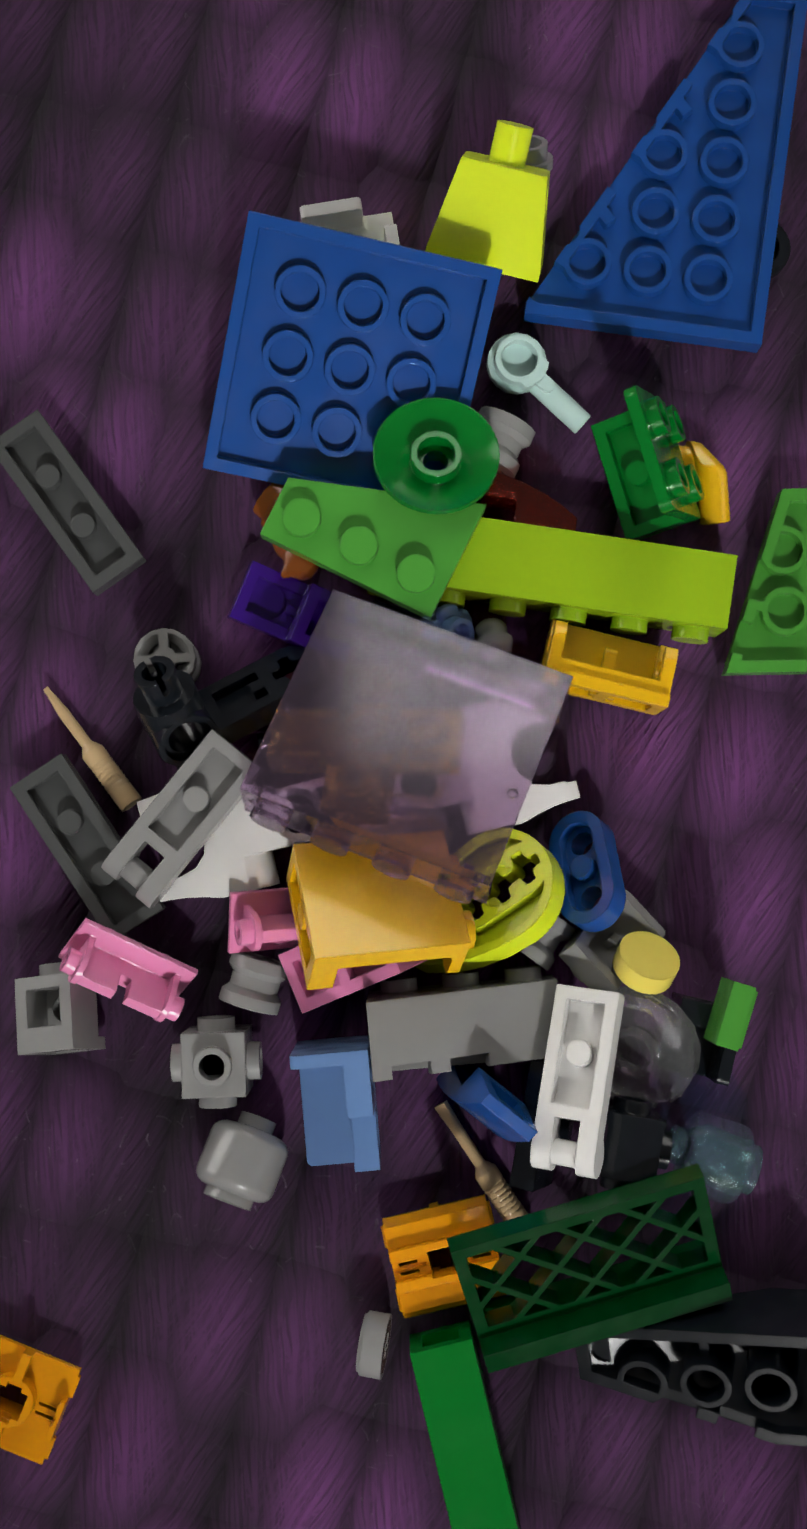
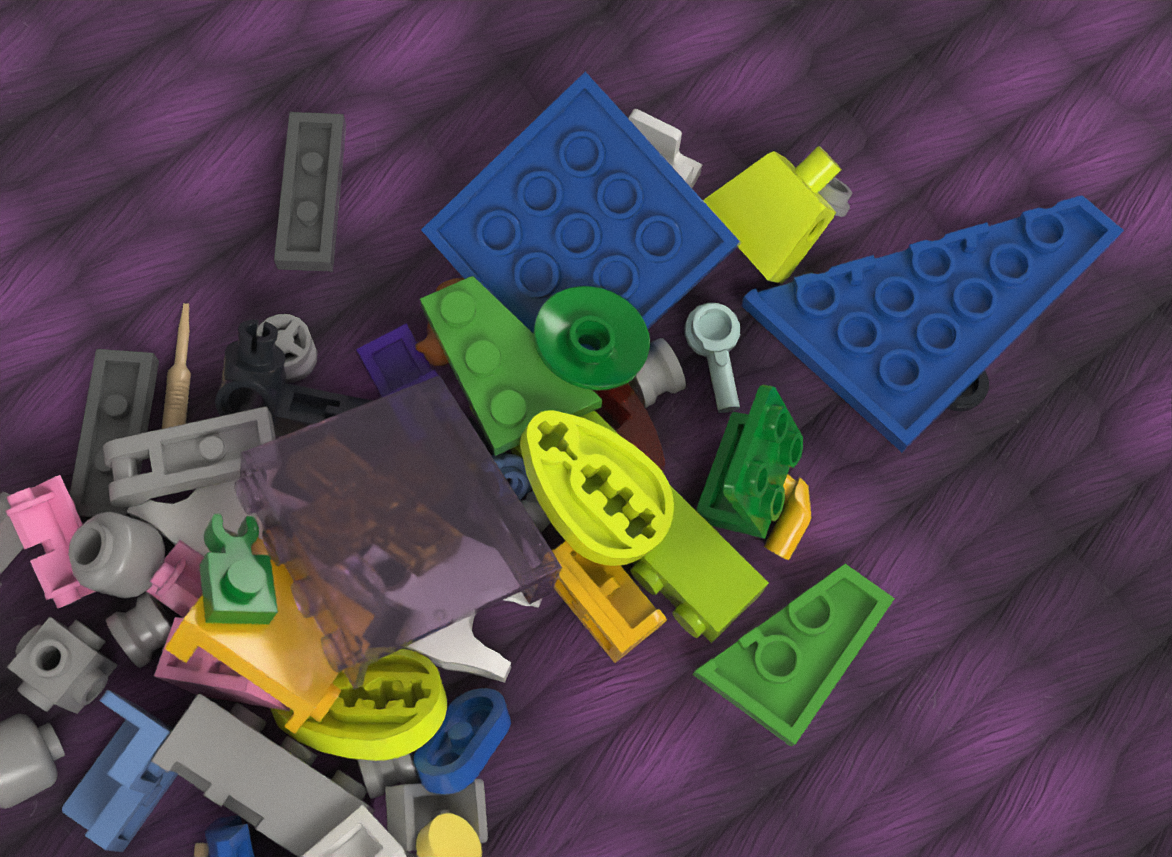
camera: 30 degrees right, 15 degrees down
none -> light grey head [68,512,165,598]
none -> green plate [199,514,278,624]
none -> neon yellow piece [520,410,674,566]

